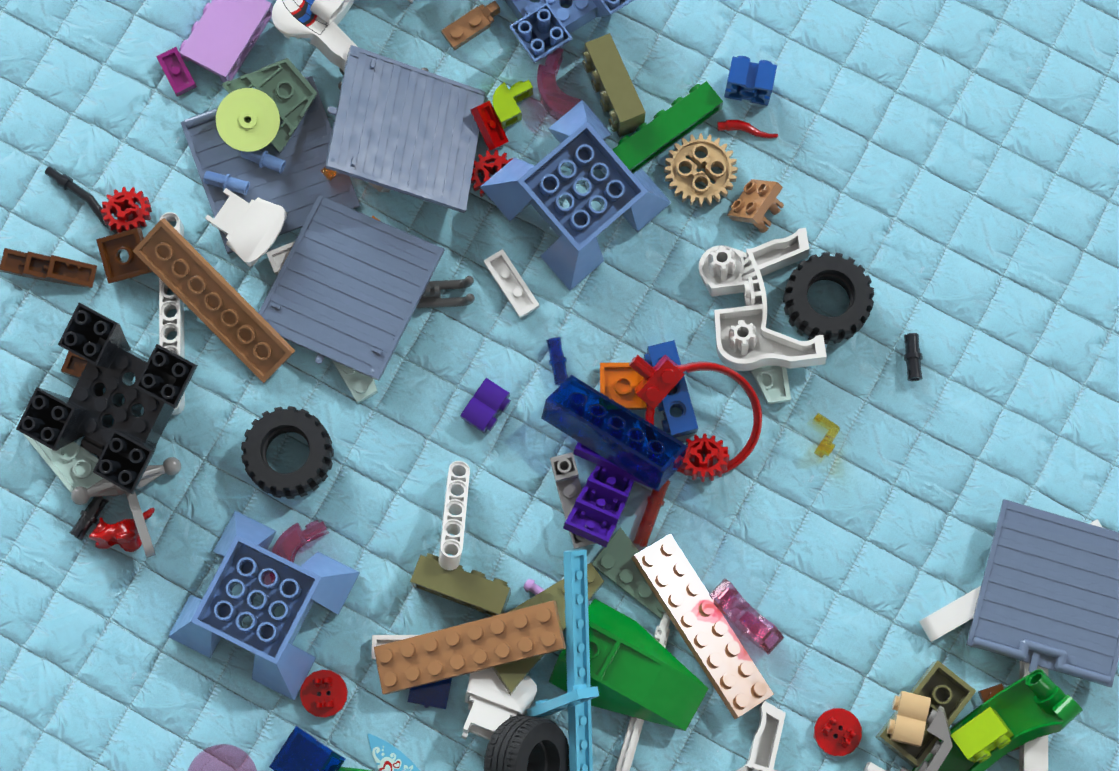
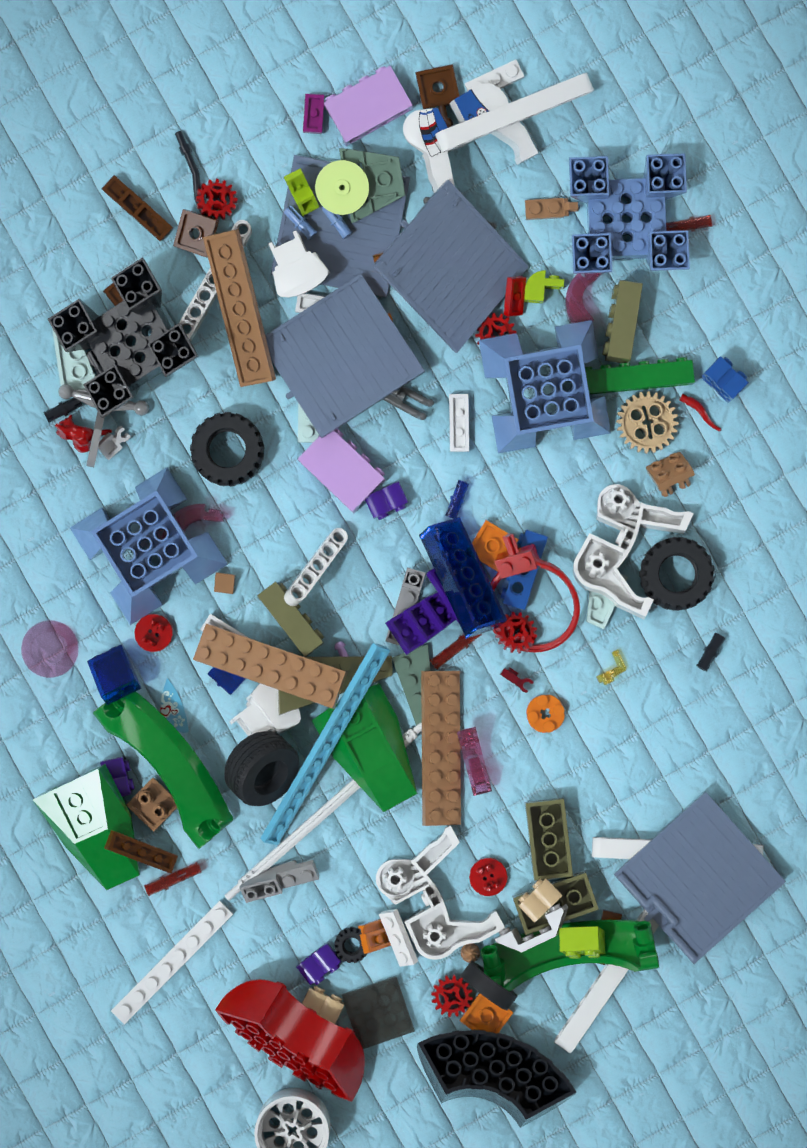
camera: 35 degrees right, 10 degrees up
medium azure plate [527,684,599,717] -> none
none -> white plate [98,426,131,460]
none -> medium nougat slope [214,572,236,594]
none -> lime brick [284,168,319,216]
none -> lavender panel [298,429,386,513]
none -> dark red plate [500,667,534,693]
none -> olive brick [525,798,573,881]
none -> orange plate [526,695,565,733]

